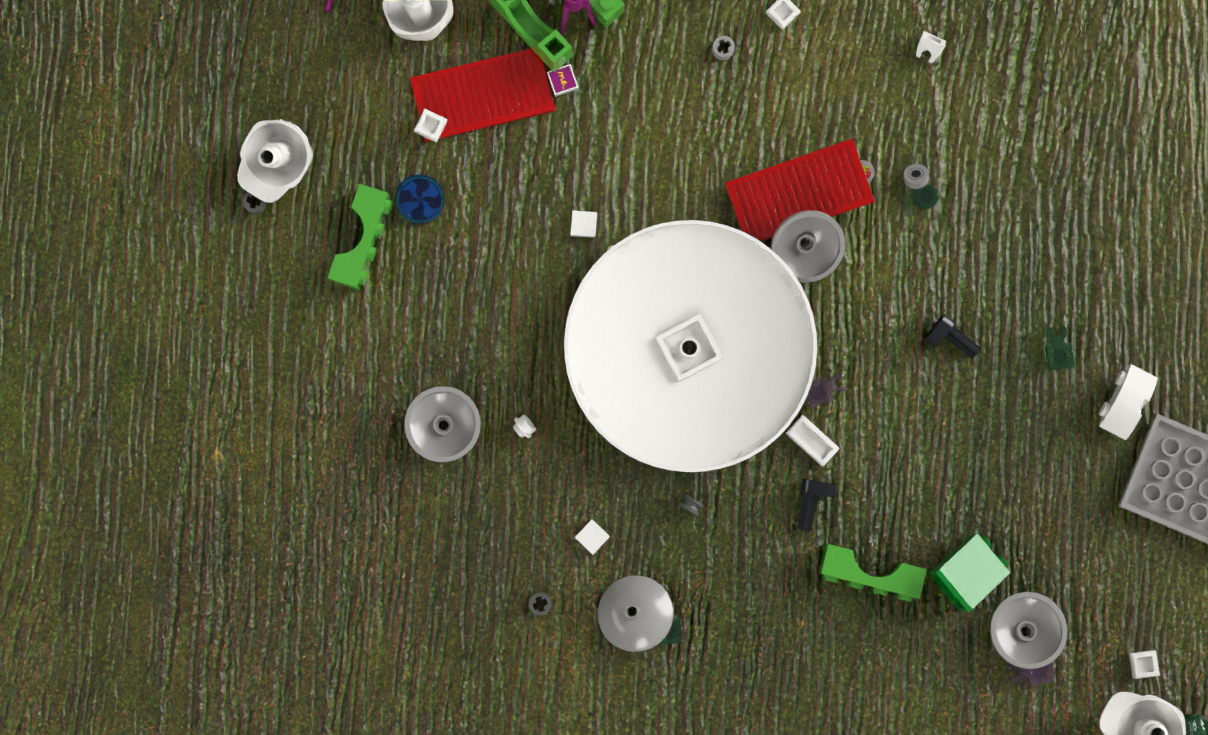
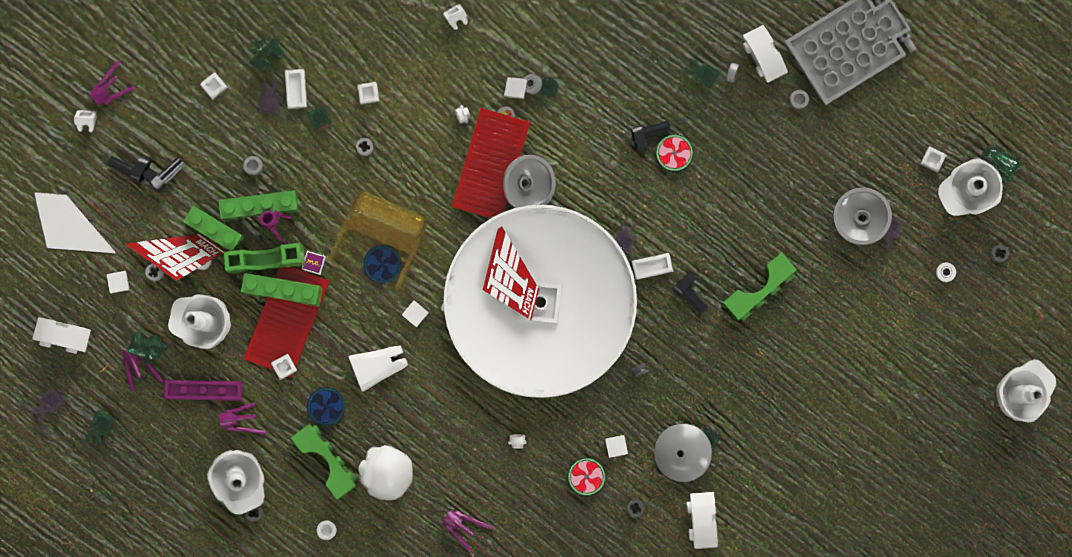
camera: 45 degrees left, 0 degrees up
light grey dish [405,386,481,462] -> none
slope [927,533,1010,612] -> none
none -> magenta tile [164,380,242,401]
none -> magenta plant [220,403,267,435]
none -> bright green arch [241,273,323,307]
none -> white tile [317,521,337,540]
none -> clear yellow windscreen [328,192,427,291]
none -> white piece [348,346,408,392]
none -> white piece [358,445,413,500]
none -> tile [363,245,402,283]
none -> magenta plant [443,510,493,552]
none -> white plate [455,105,470,124]
none -> sticker [483,227,539,320]
none -> white tile [504,77,527,99]
none -> tile [567,458,606,496]
none -> tile [655,134,694,172]
none -> white brick [687,492,718,549]
none -> light grey tile [727,63,739,83]
none -> light grey tile [789,90,809,110]

